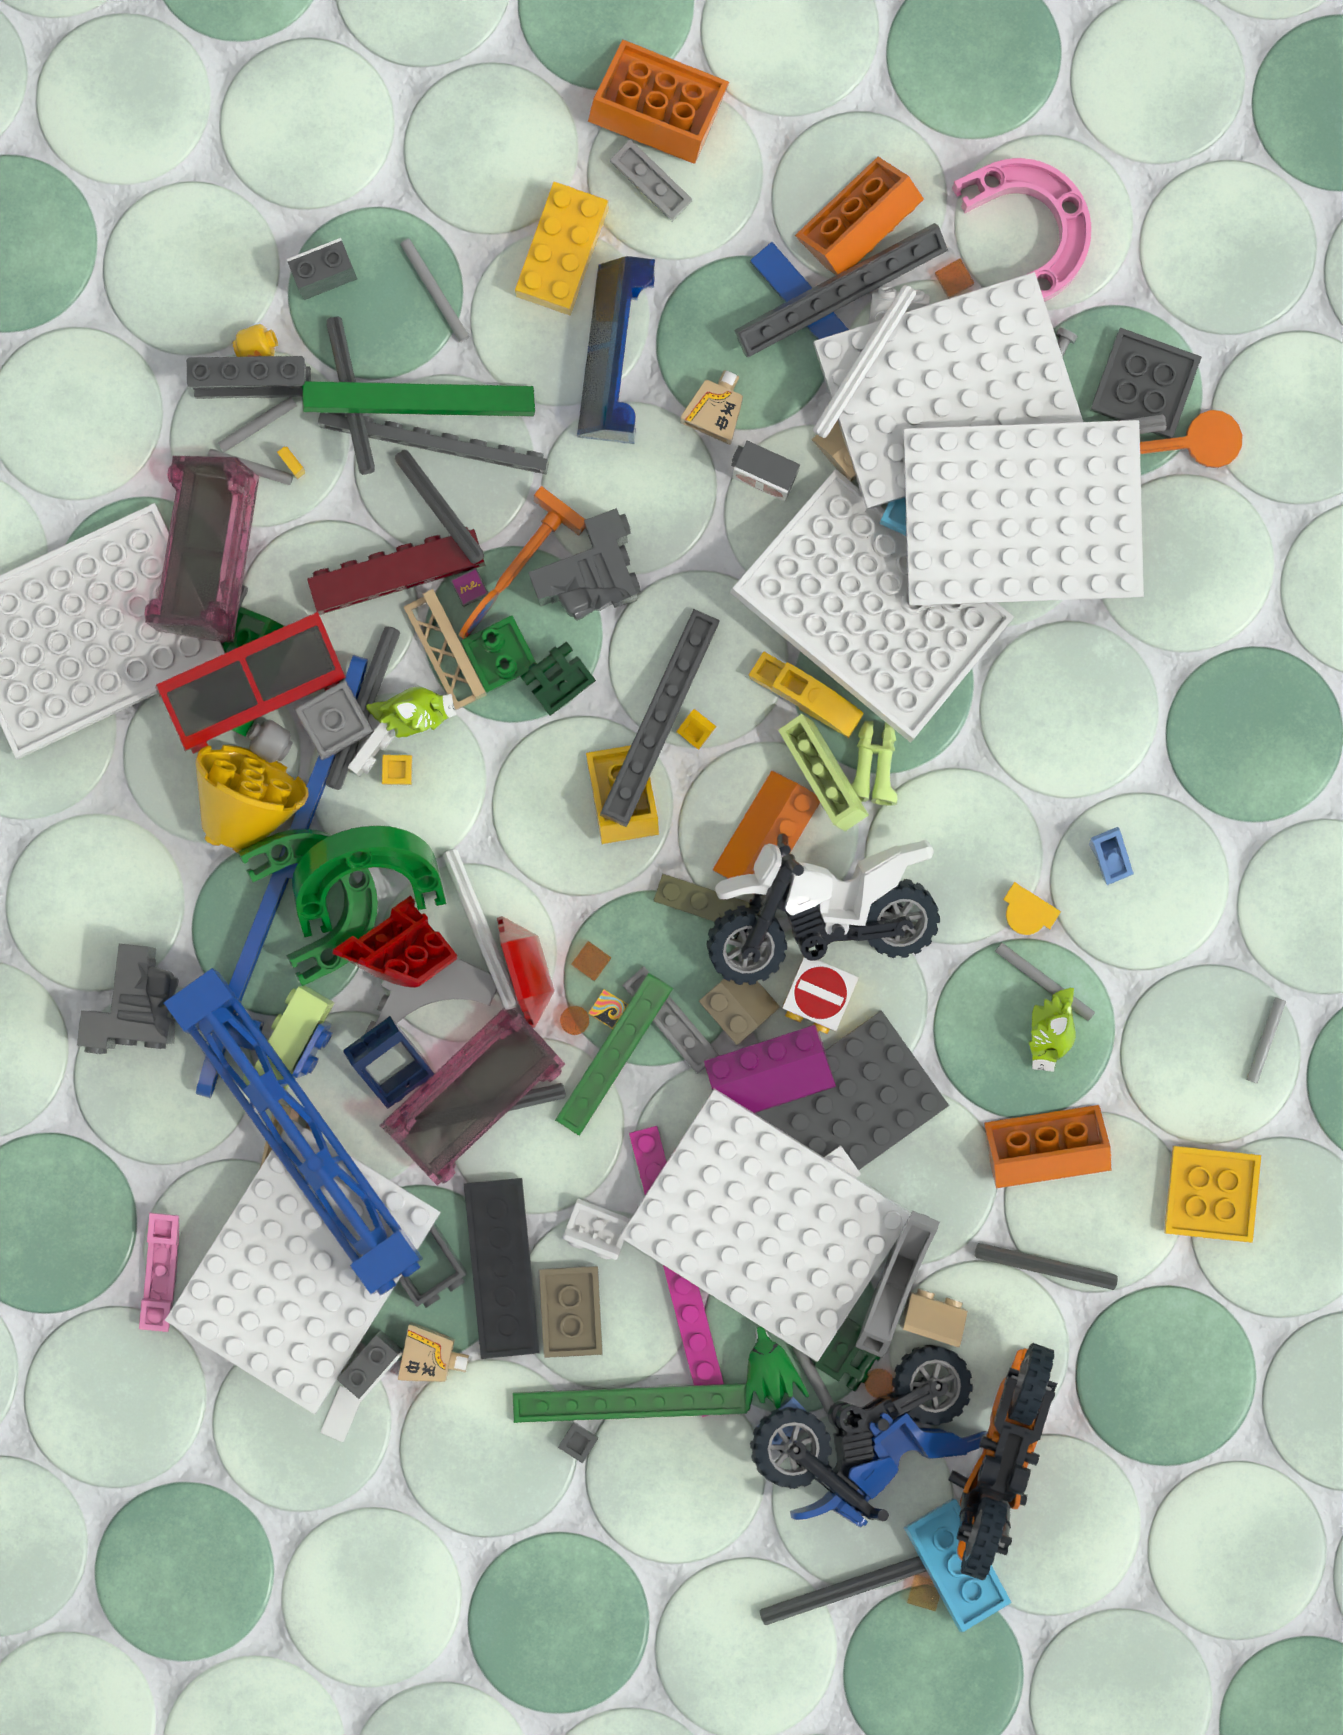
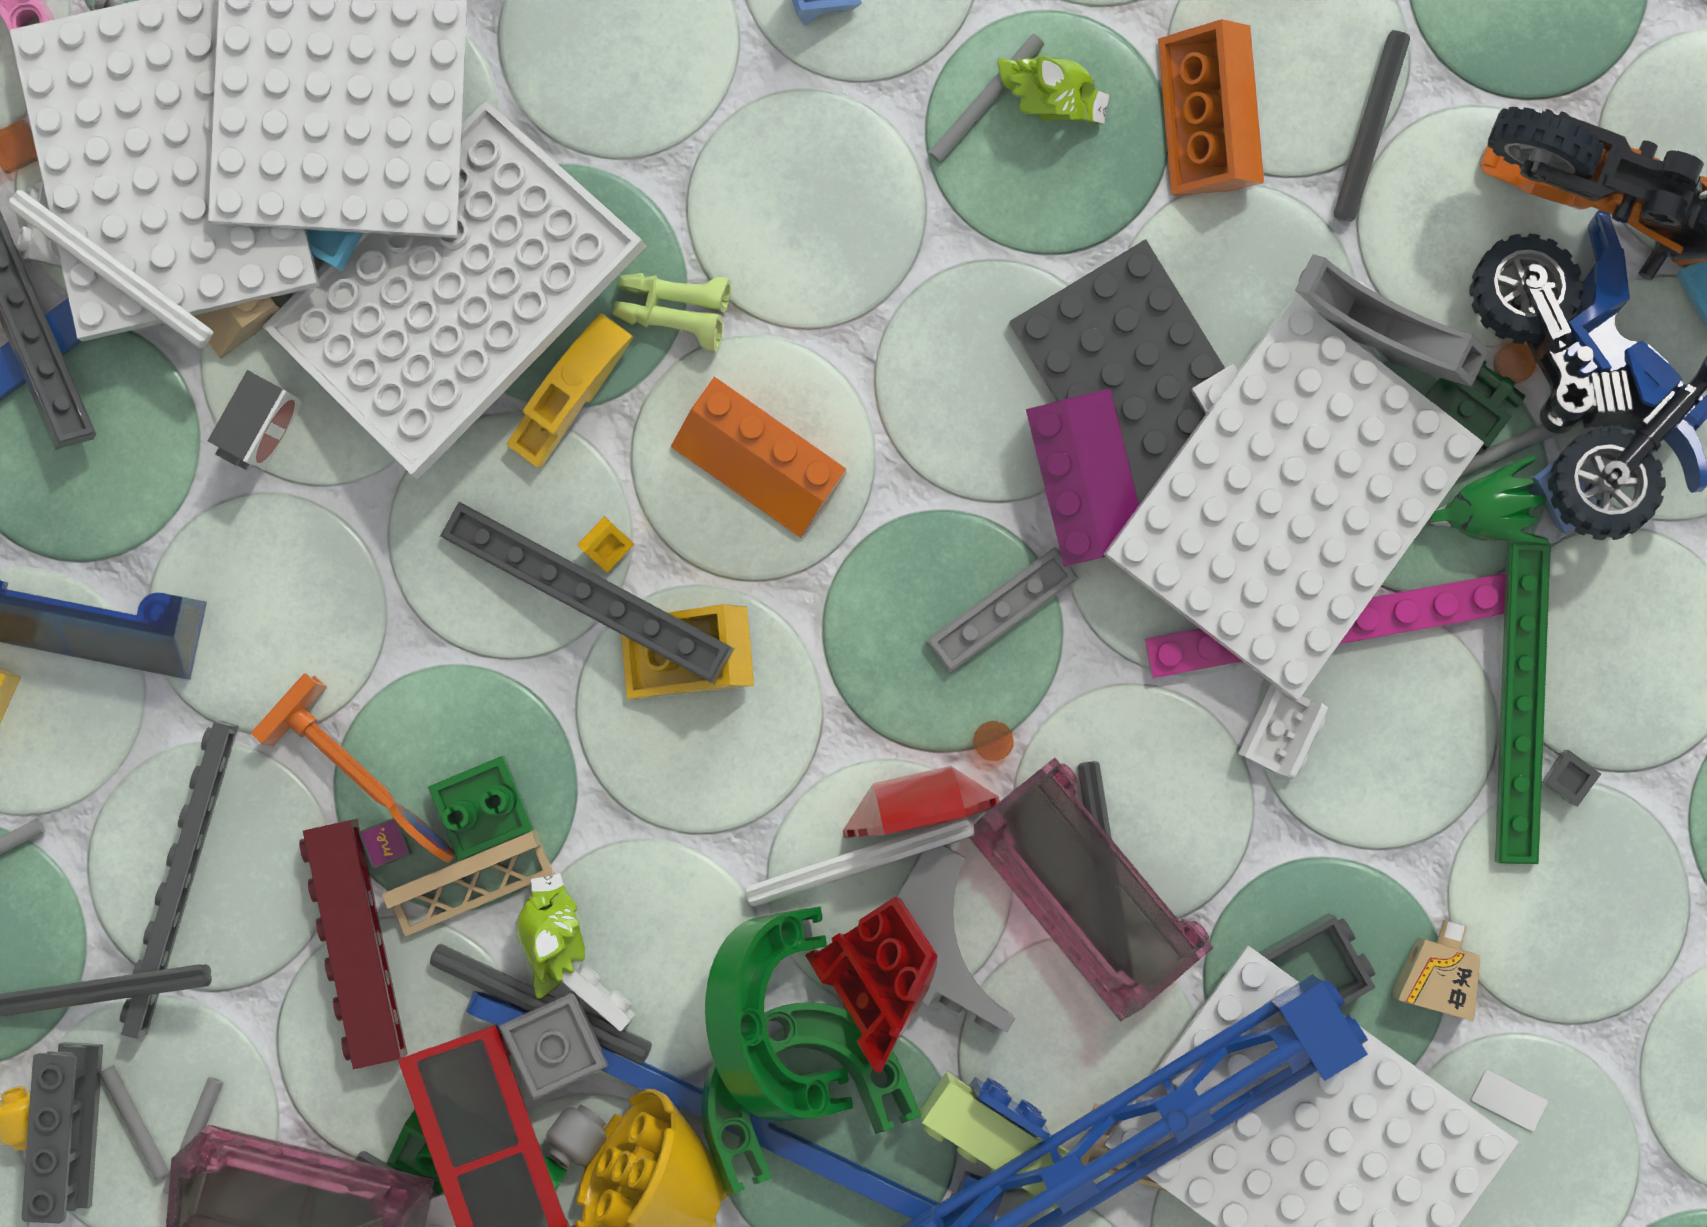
camera: 85 degrees left, 0 degrees up
yellow tile [277,446,305,479] -> none
green tile [301,381,535,417] -> none
dark grey piece [337,1330,403,1401] -> none
dark blue window [343,1016,434,1109] -> none
yellow plate [382,755,413,785] -> none
dark grey axle [395,450,484,564] -> none
black plate [464,1178,540,1359] -> none
dark green plate [520,641,596,716] -> none
dark grey brick [528,508,641,621] -> none
dark tan plate [539,1266,603,1358] -> none
green tile [555,973,673,1136] -> none
clear orange tile [571,941,612,981] -> none
tile [588,989,628,1029] -> none
olive plate [653,873,749,921] -> none
tan torso [680,370,743,445] -> none
dark tan slope [698,979,780,1045] -> none
piece [706,834,940,985] -> none
yellowish green brick [778,714,869,831] -> none
piece [782,956,859,1034] -> none
tan slope [899,1289,968,1347] -> none
yellow piece [1003,882,1061,935] -> none

